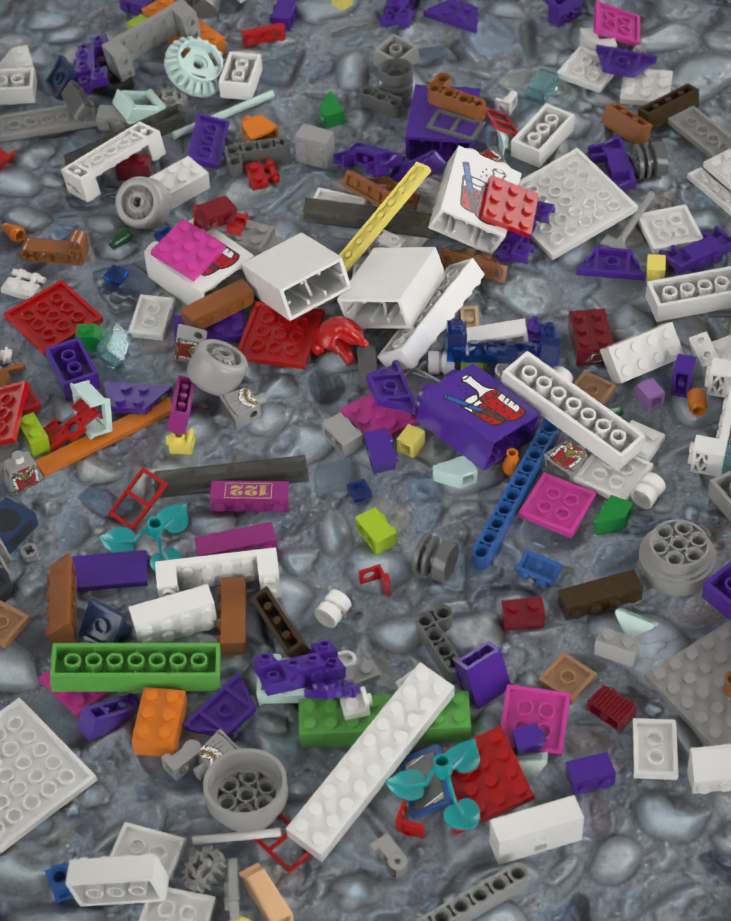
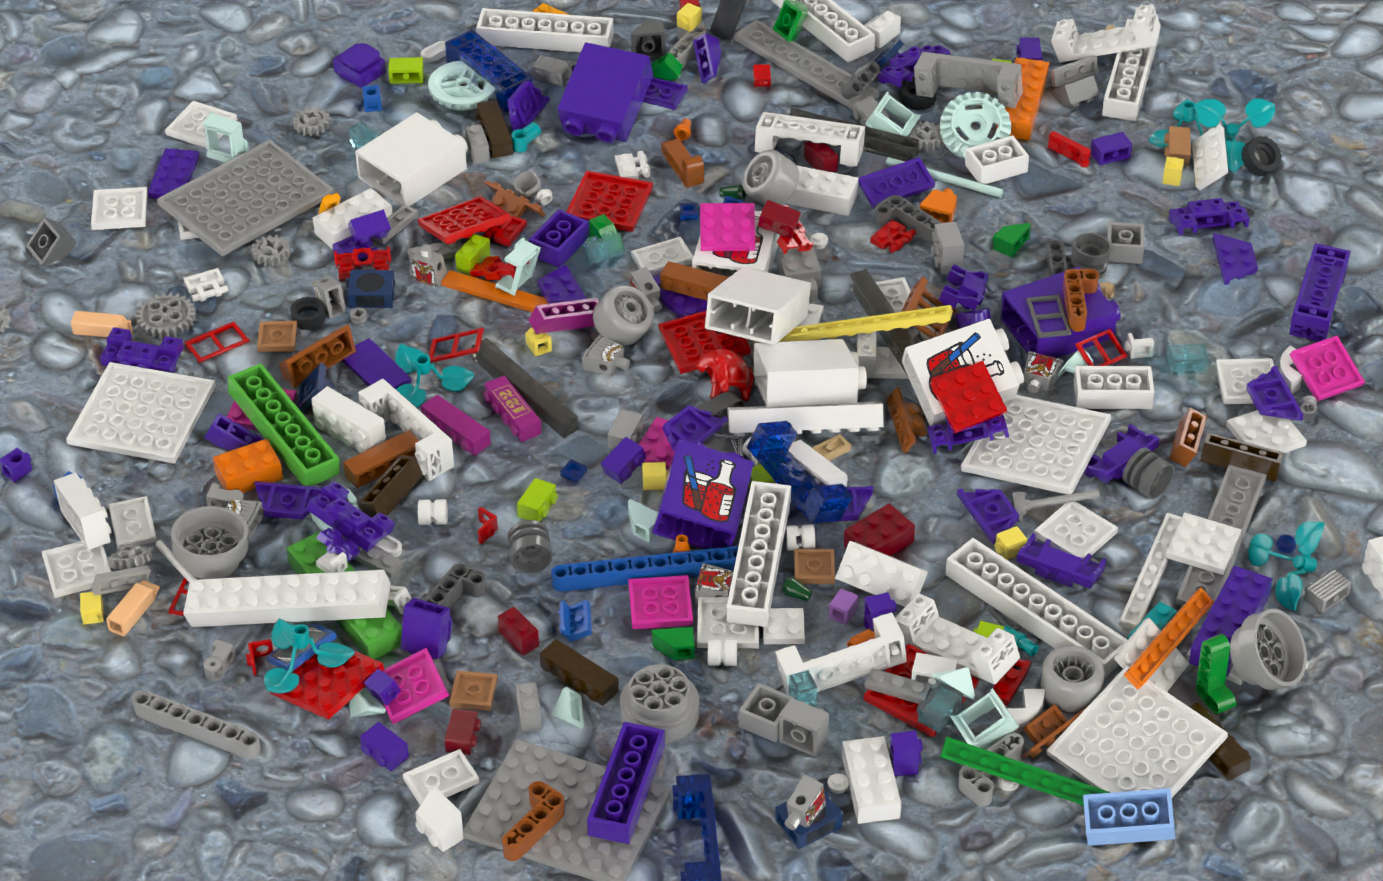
camera: 55 degrees right, 5 degrees down
white brick [489,795,584,865] -> none

